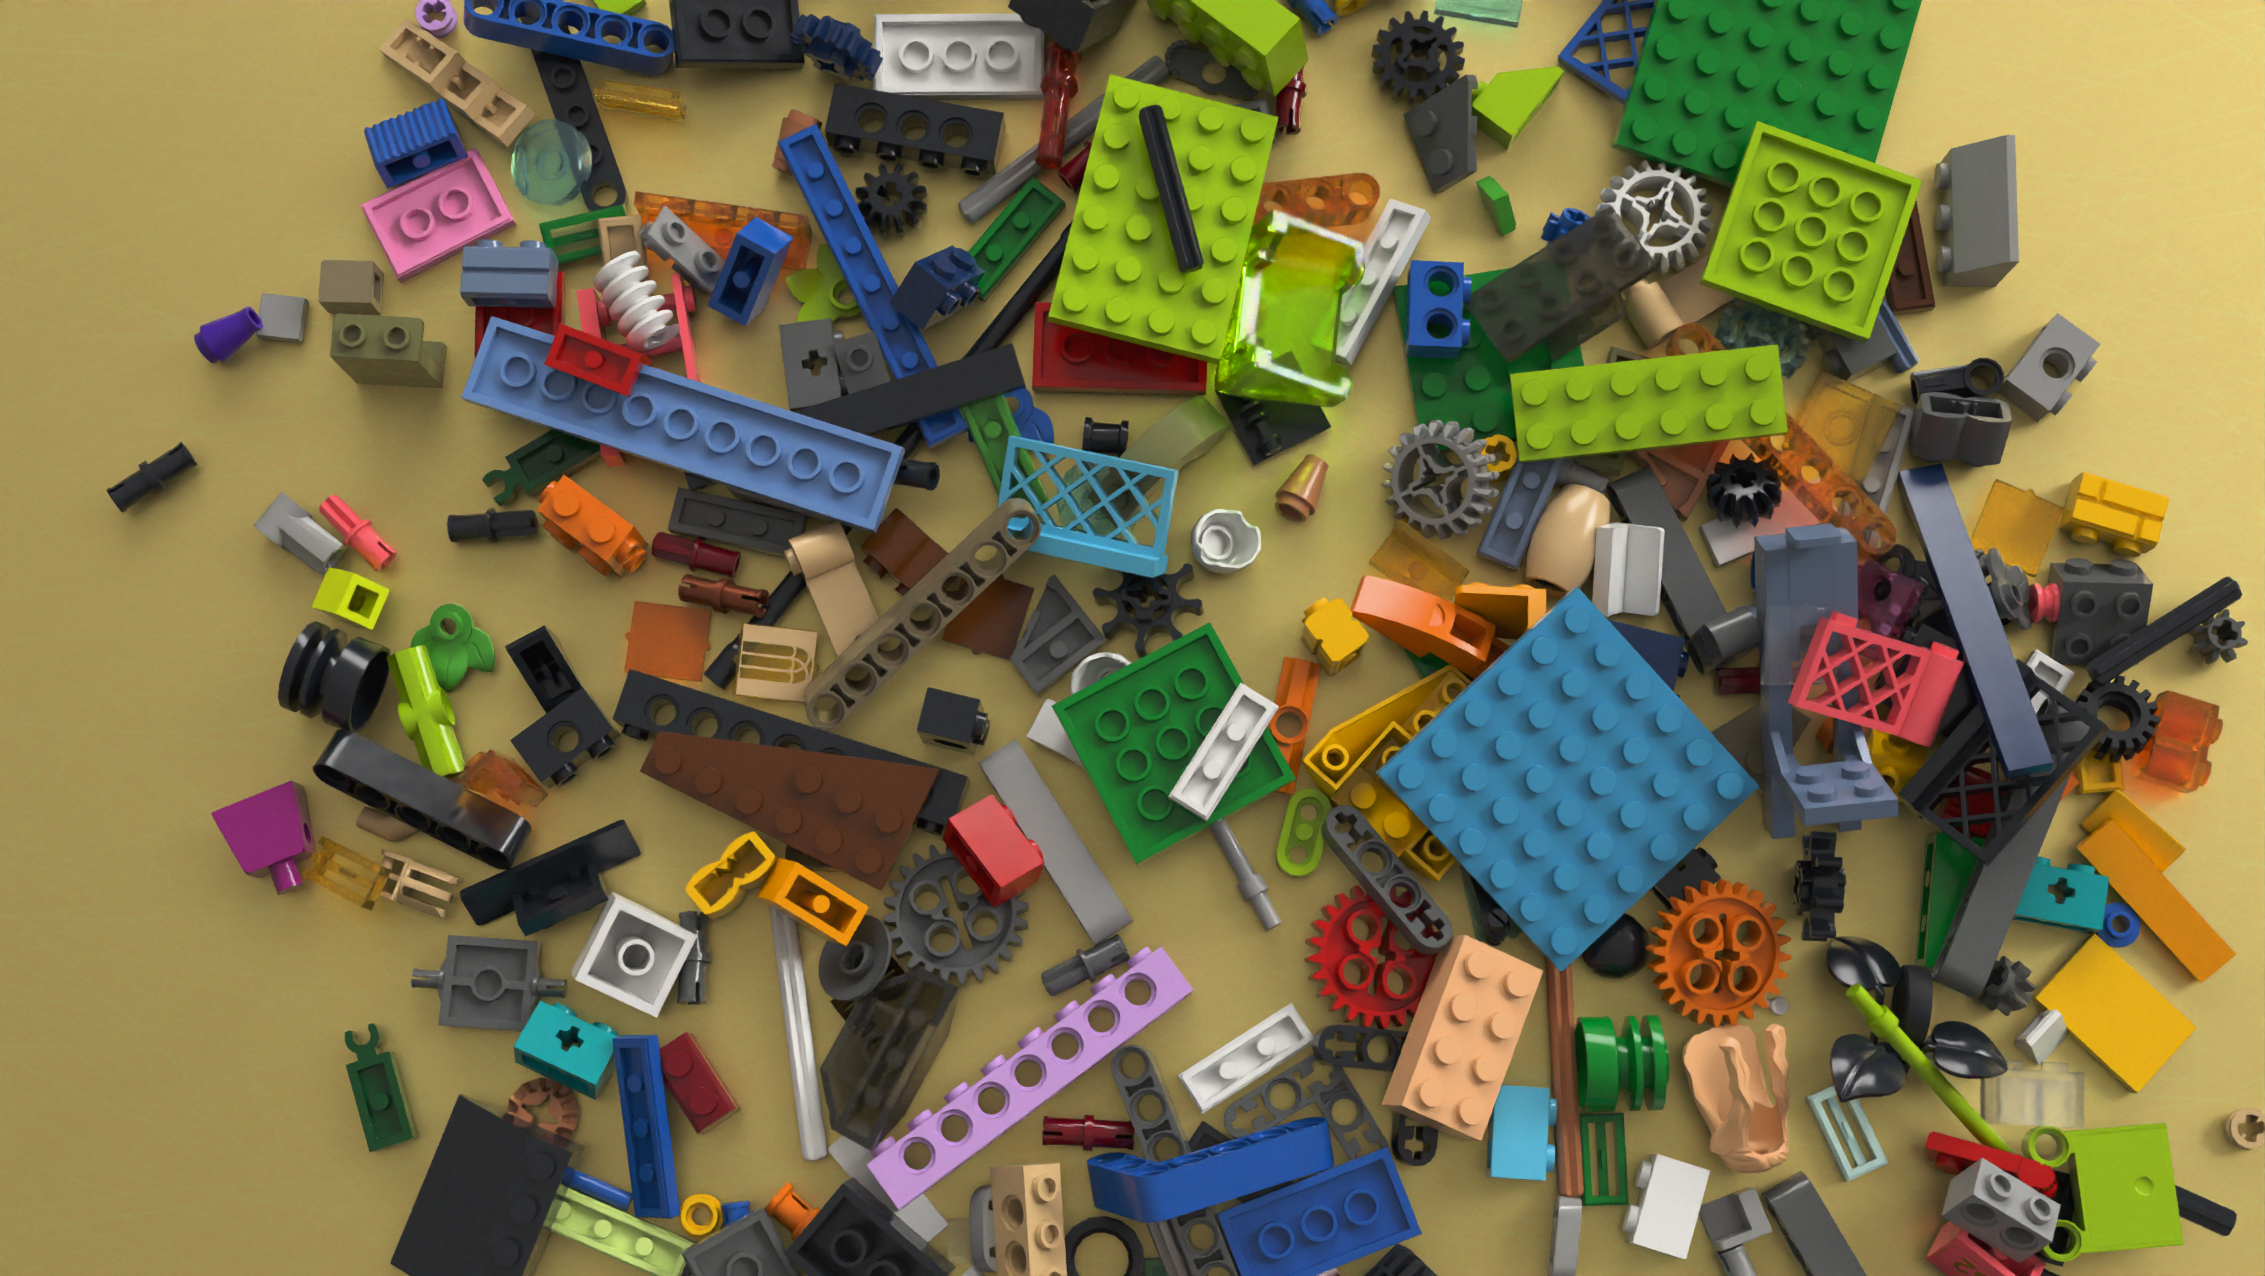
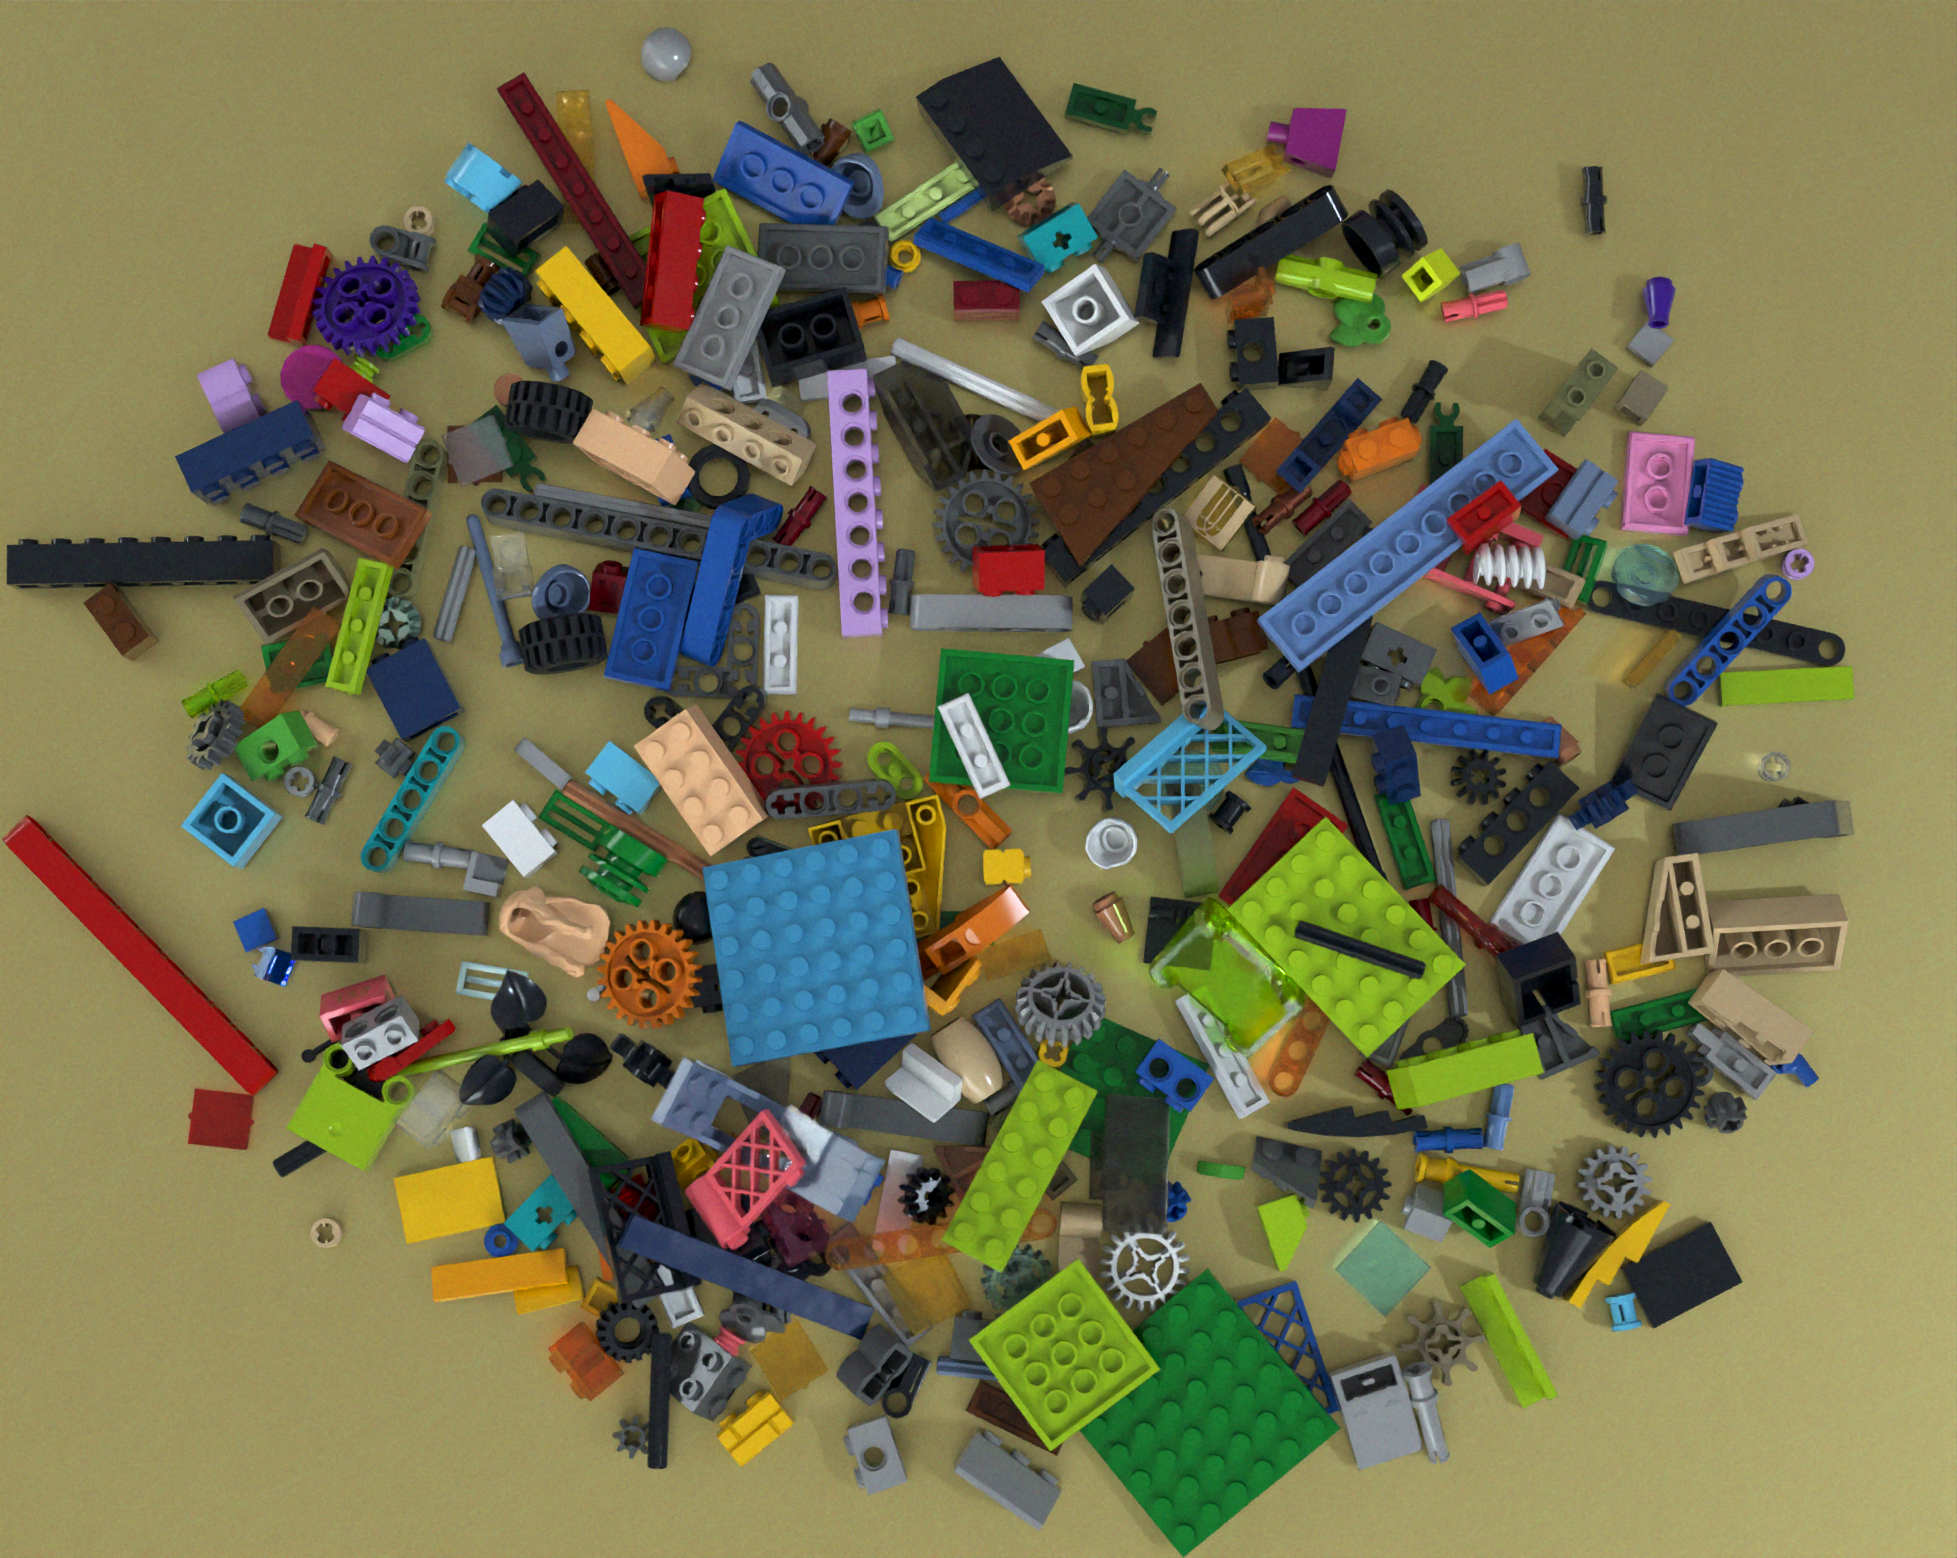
camera: 120 degrees right, 5 degrees up
none -> dark blue slope [1275,378,1382,493]
none -> black slope [1284,1105,1428,1137]

